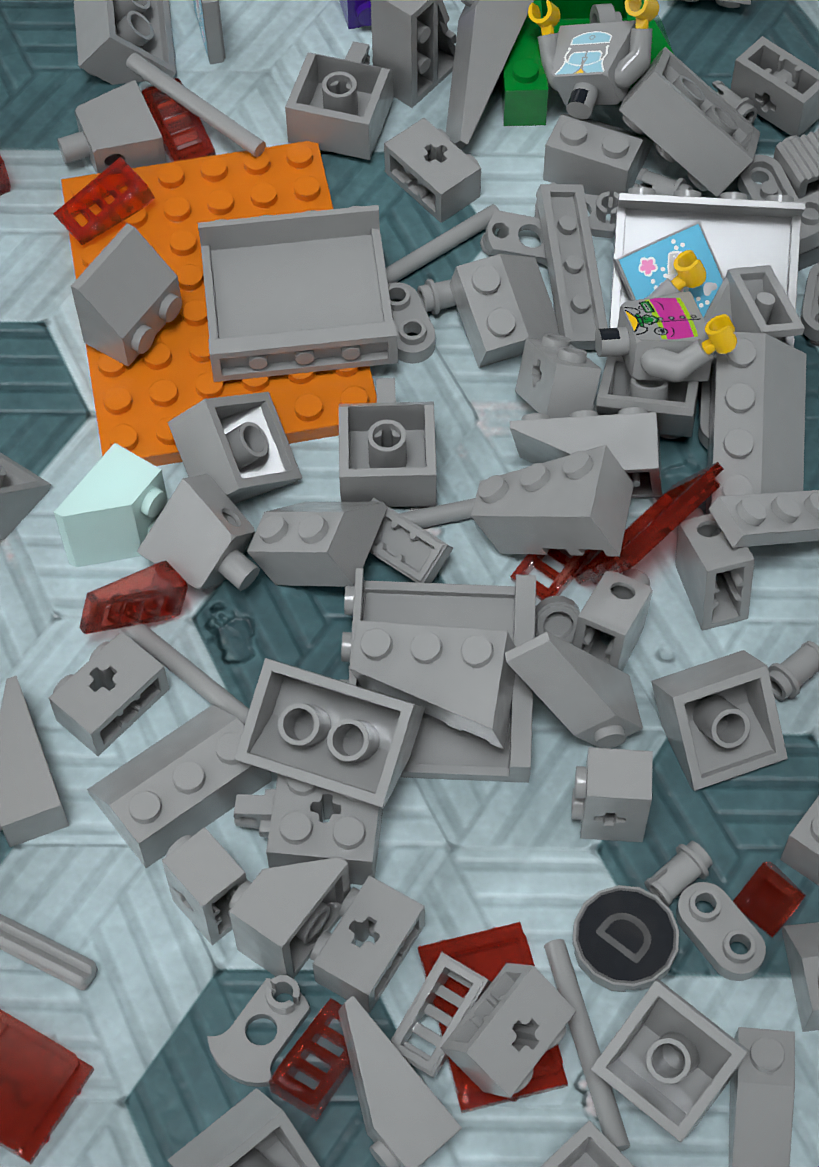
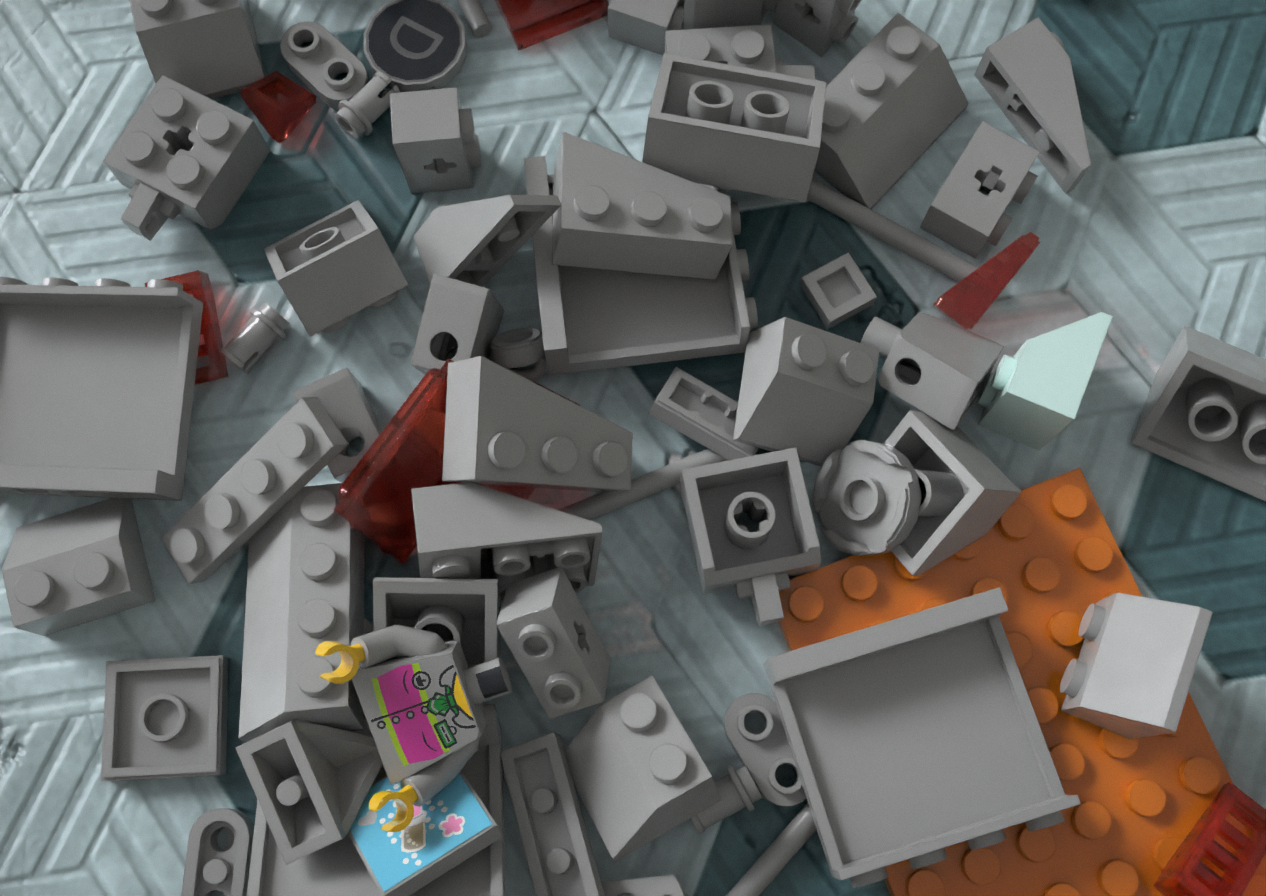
camera: 170 degrees right, 15 degrees up
none -> light grey plate [800,252,877,330]
none -> light grey tile [812,440,921,556]

